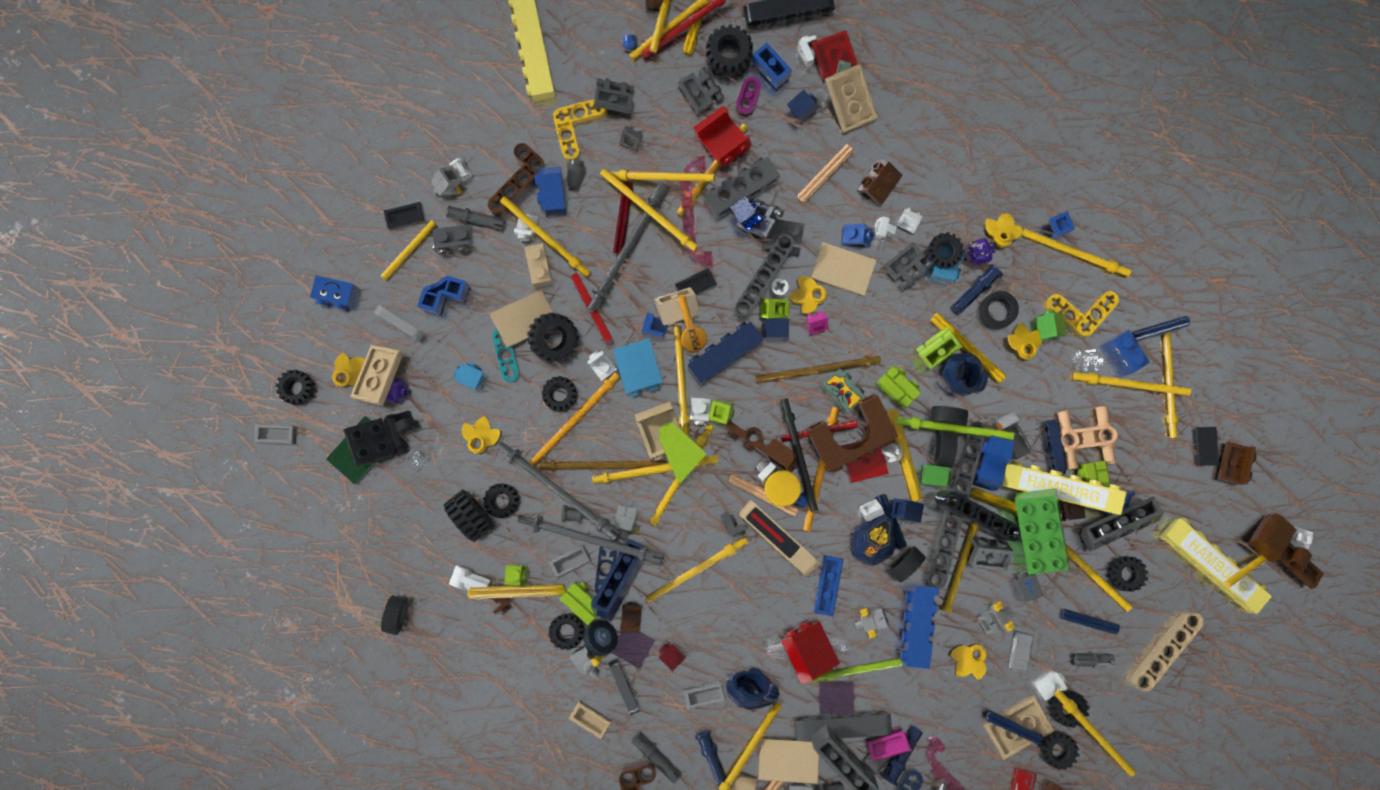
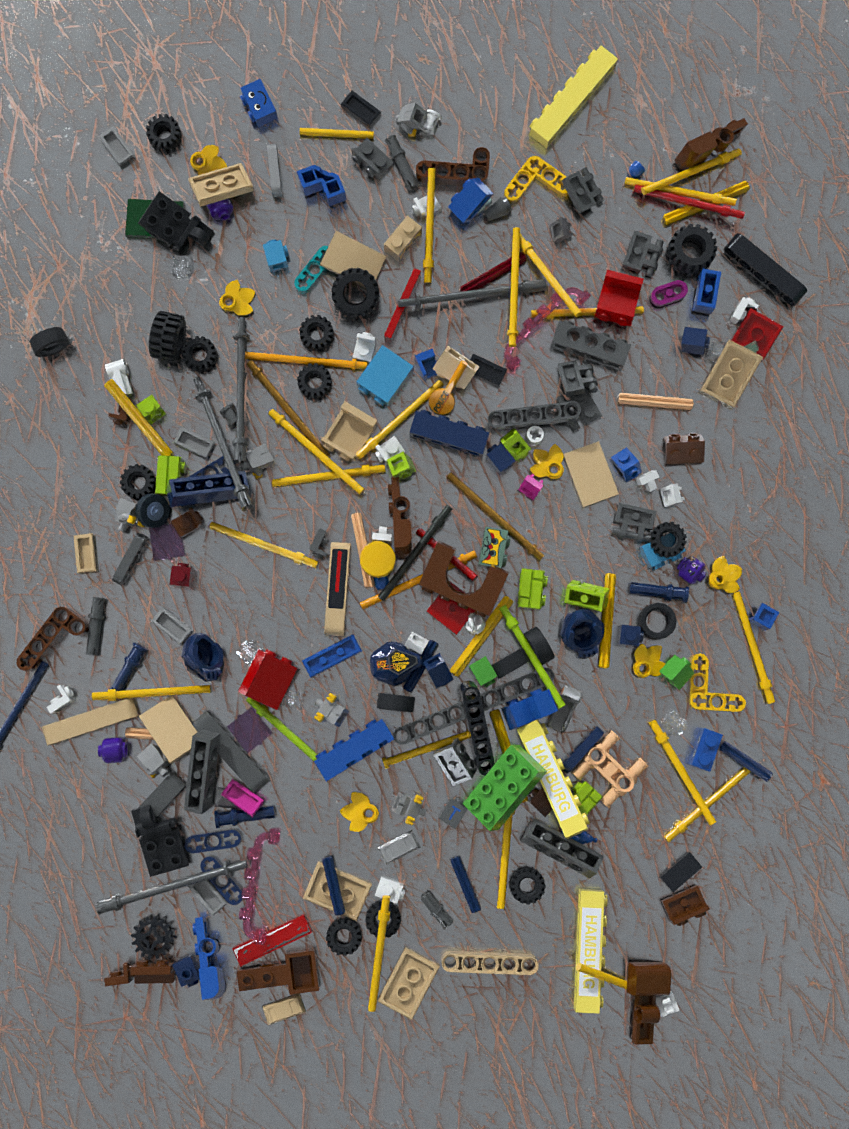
camera: 50 degrees right, 0 degrees up
lime slope [658,422,707,483] -> none
clear blue brick [730,196,762,231] -> none
none -> black tyre [297,363,332,400]
none -> tan tile [377,947,440,1020]
none -> dark blue brick [617,625,644,647]

